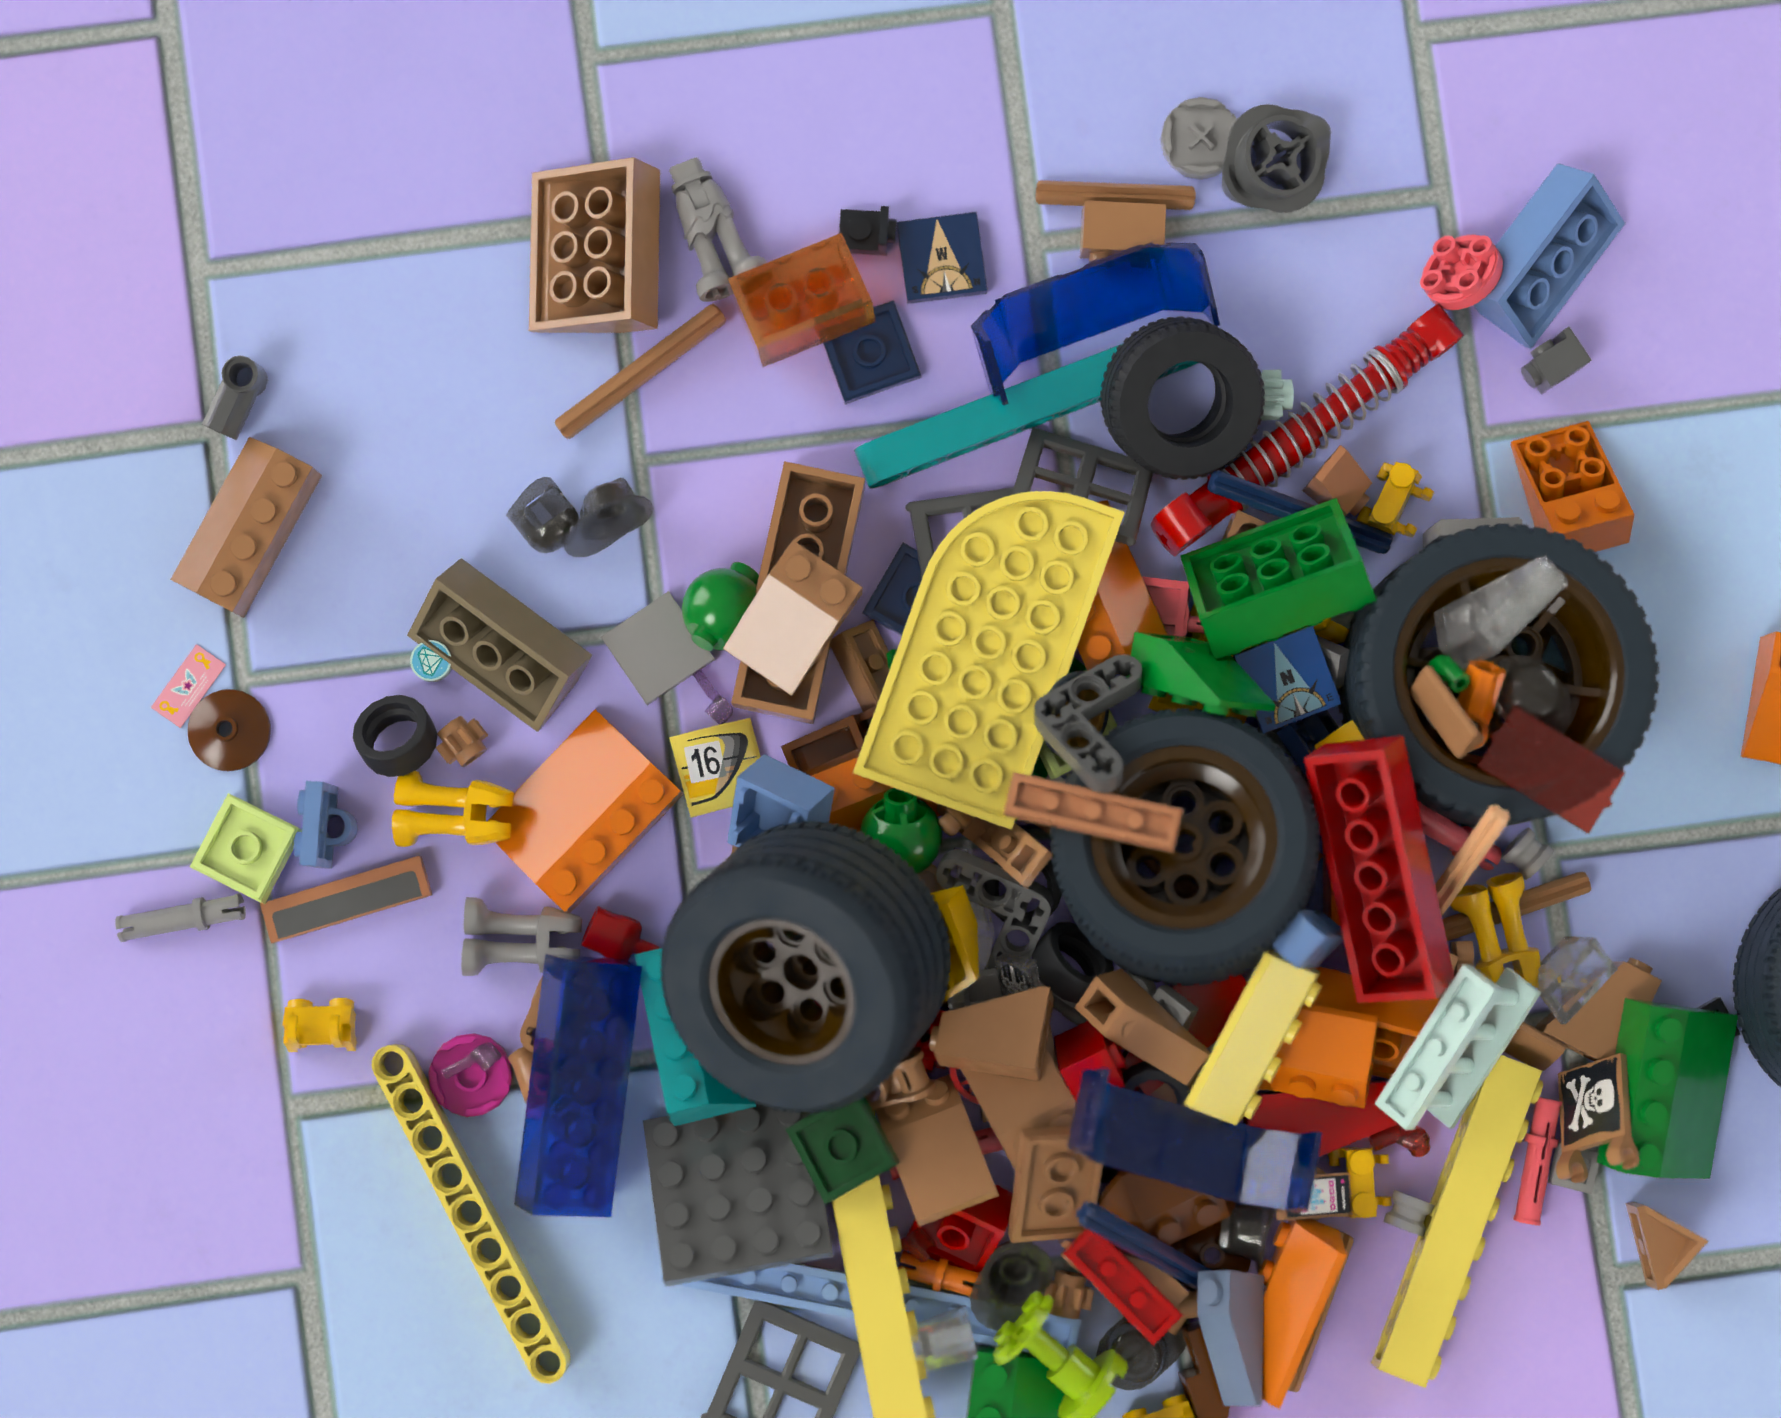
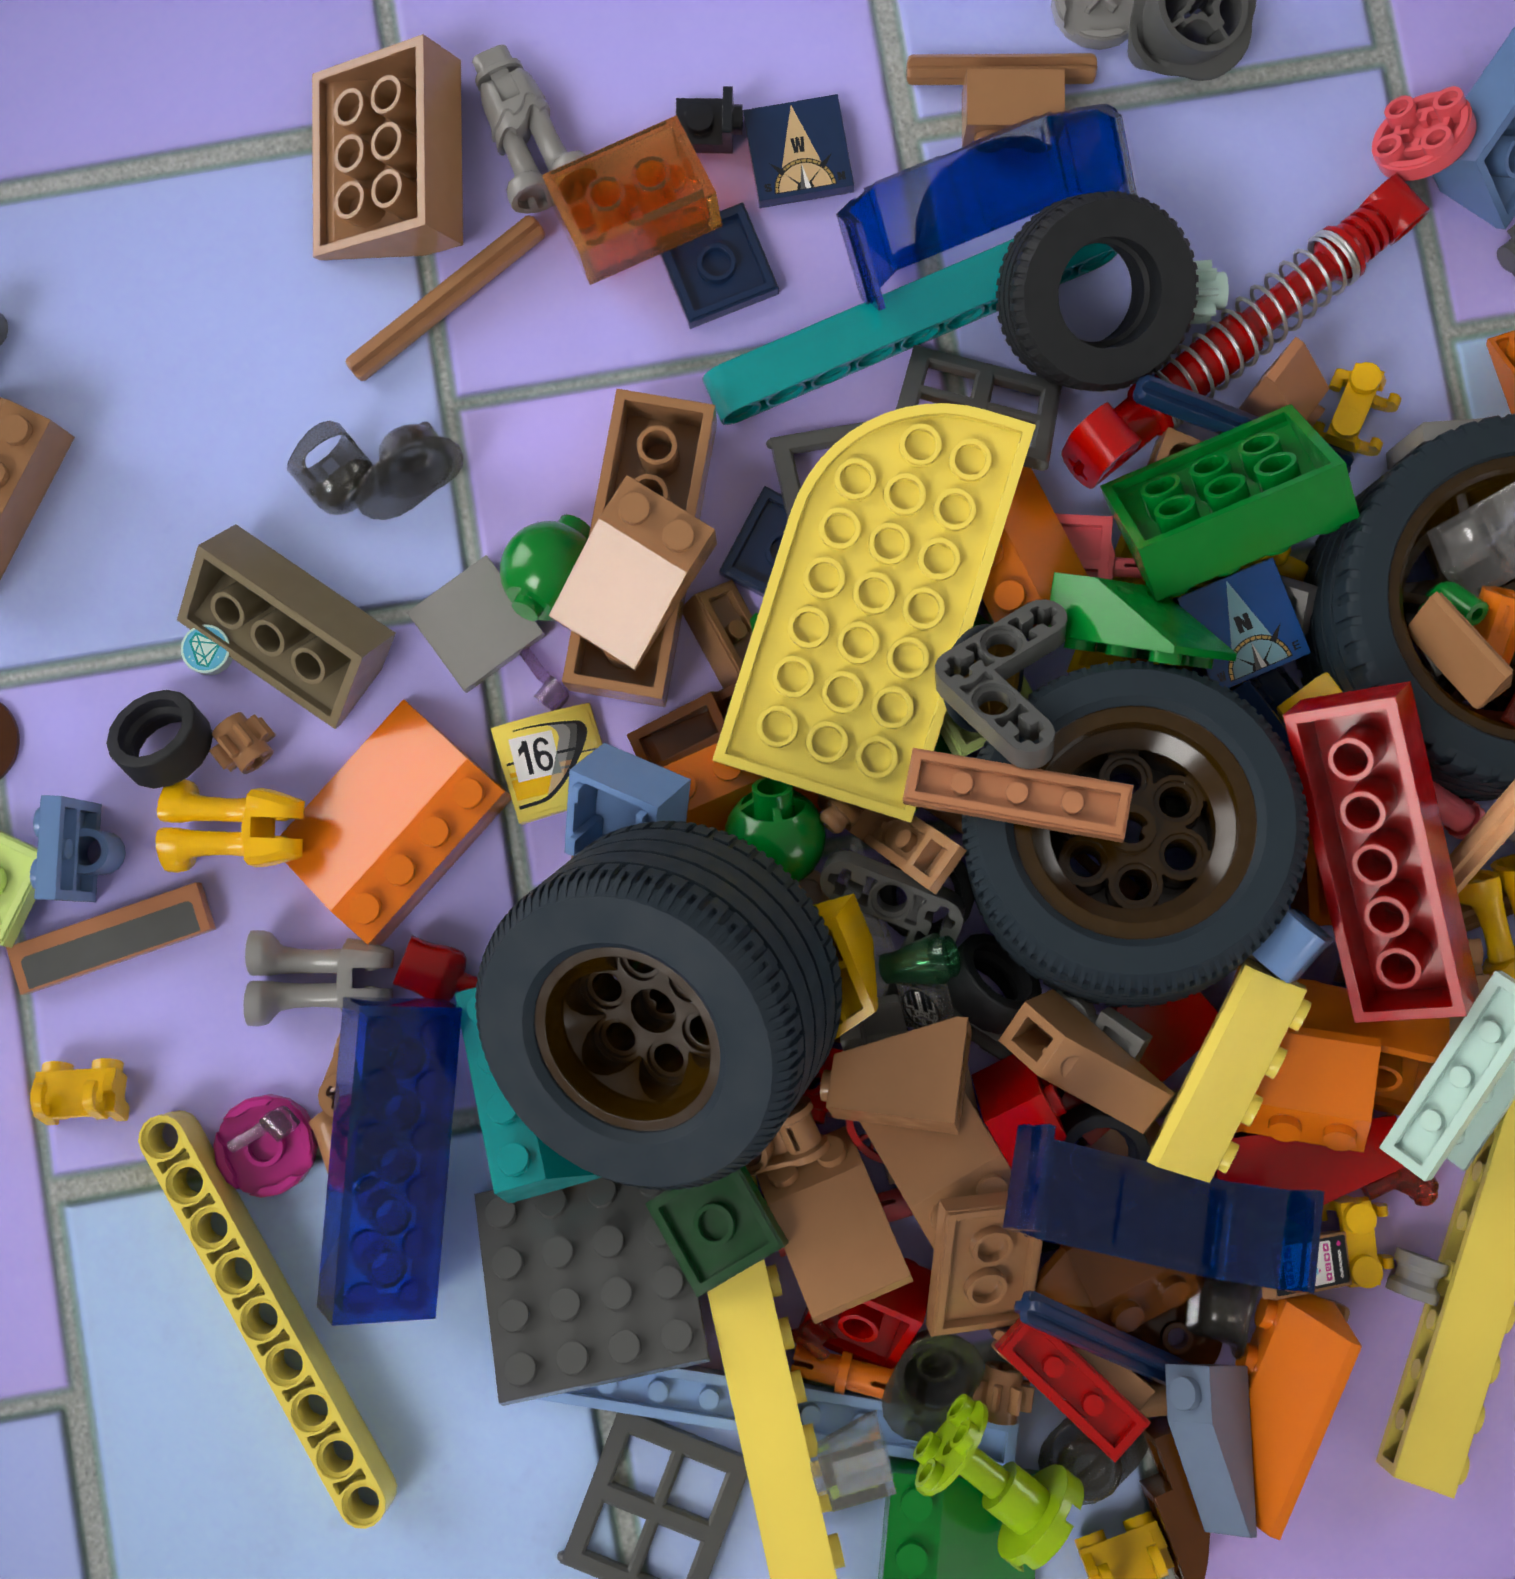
camera: 10 degrees right, 0 degrees up
none -> clear green cone [879,933,960,984]

